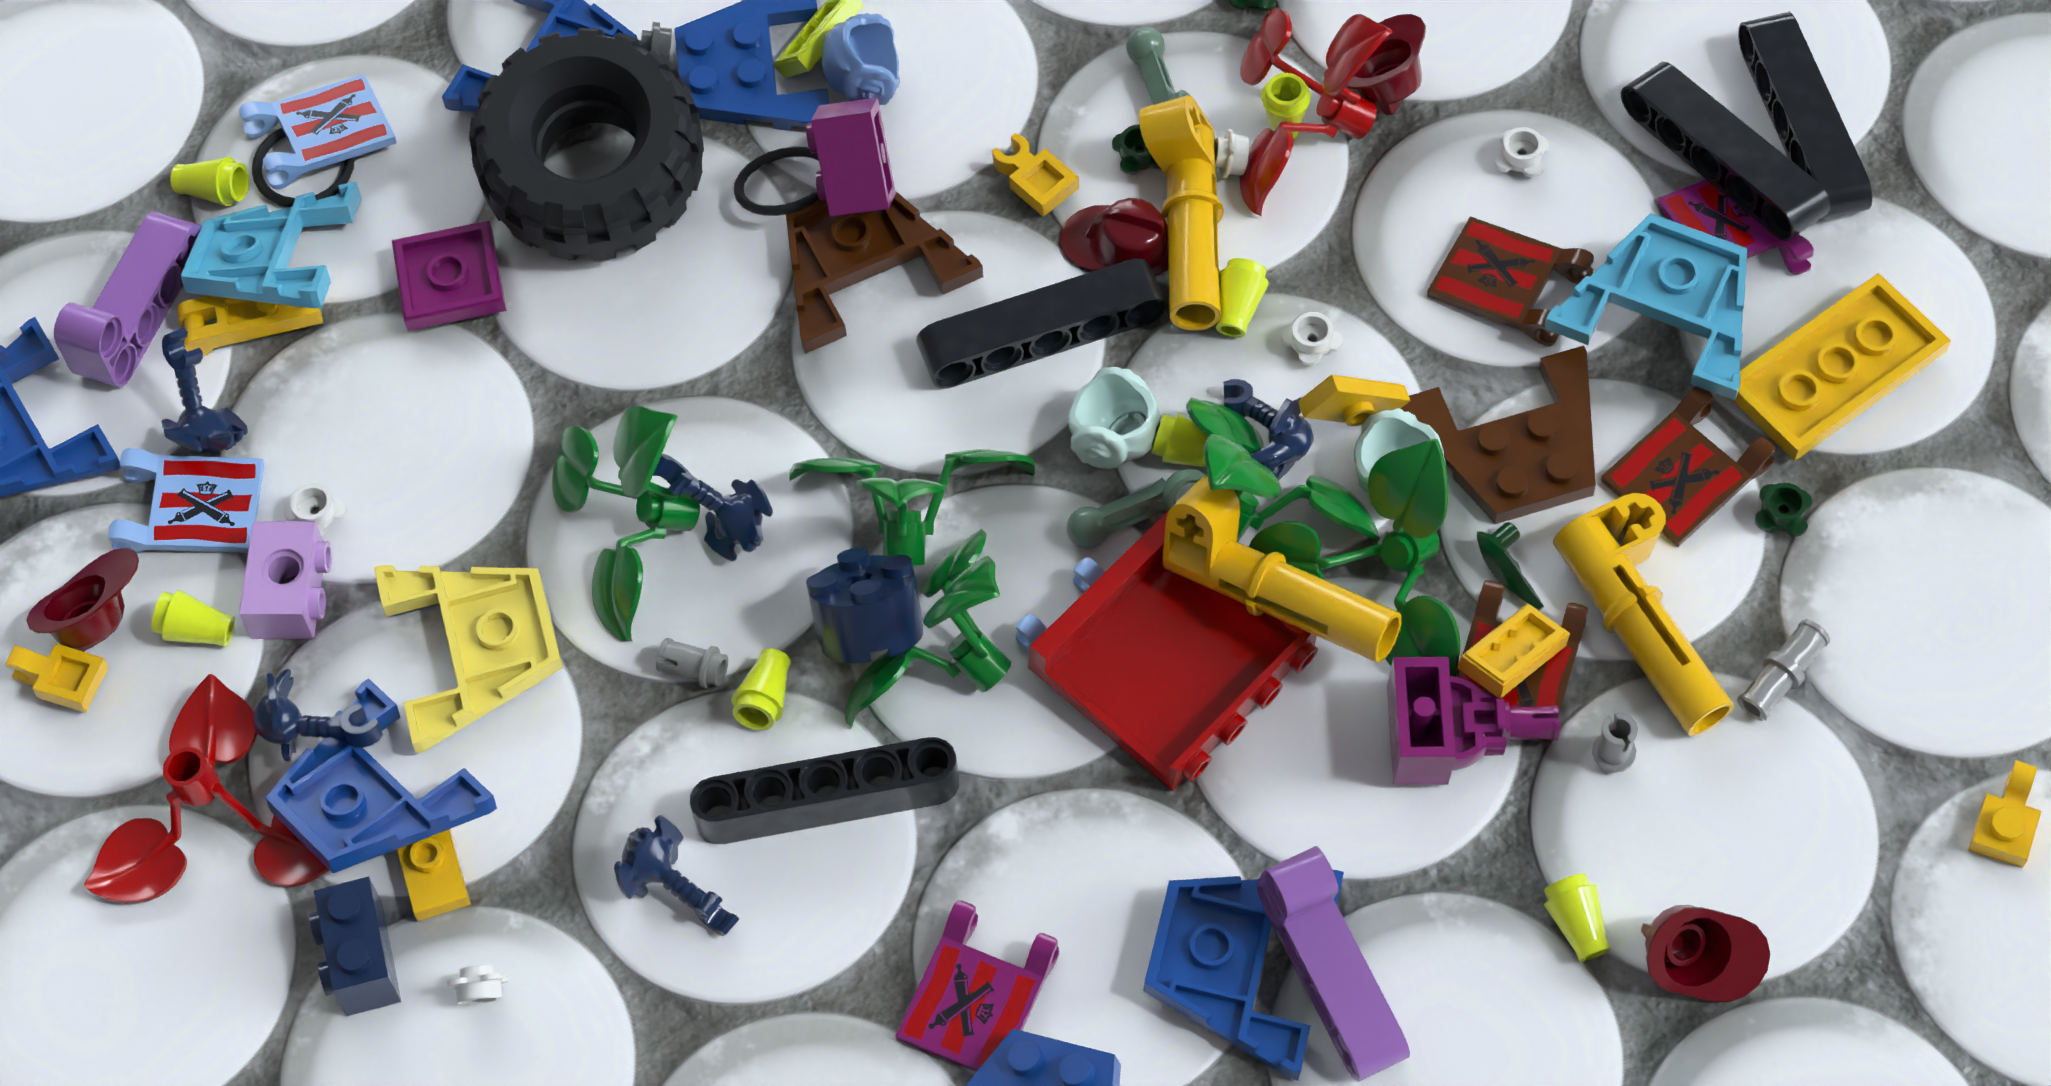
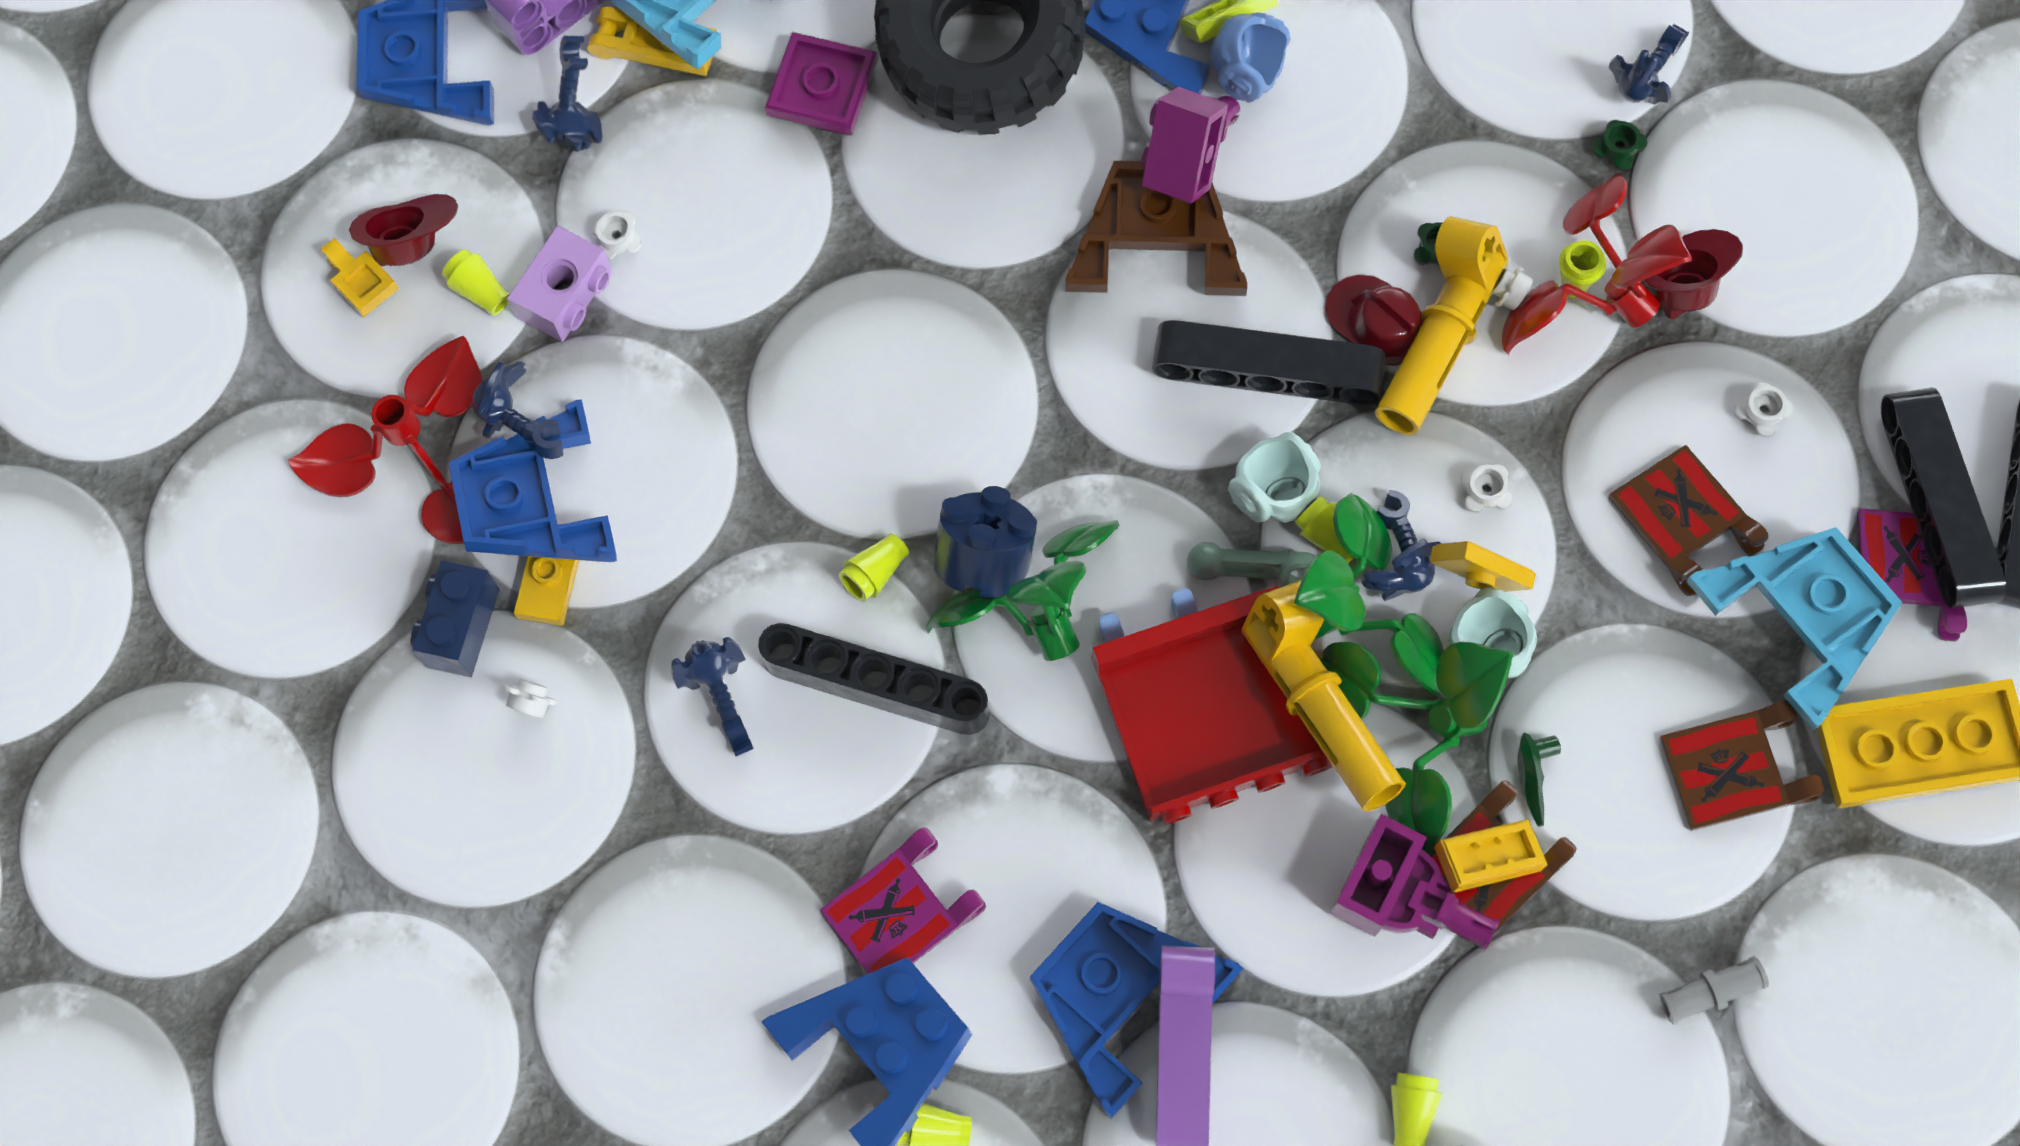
camera: 30 degrees right, 10 degrees up
light blue flag [108,448,264,553] -> none
light yellow wing [374,565,563,753] -> none
green plant [552,406,700,641] -> none
dark blue piece [653,454,773,562] -> none
light grey pin [656,638,728,688] -> none
black tyre [734,146,820,216] -> none
green plant [789,449,1035,565] -> none
yellow plate [992,133,1080,217] -> none
sand green piece [1126,27,1190,105] -> none
neon yellow cone [1216,258,1269,338] -> none
reddish brown wing [1400,345,1596,524] -> none
yellow piece [1553,493,1734,736] -> none
light grey pin [1592,712,1638,773] -> none
dark green plate [1755,483,1812,537] -> none

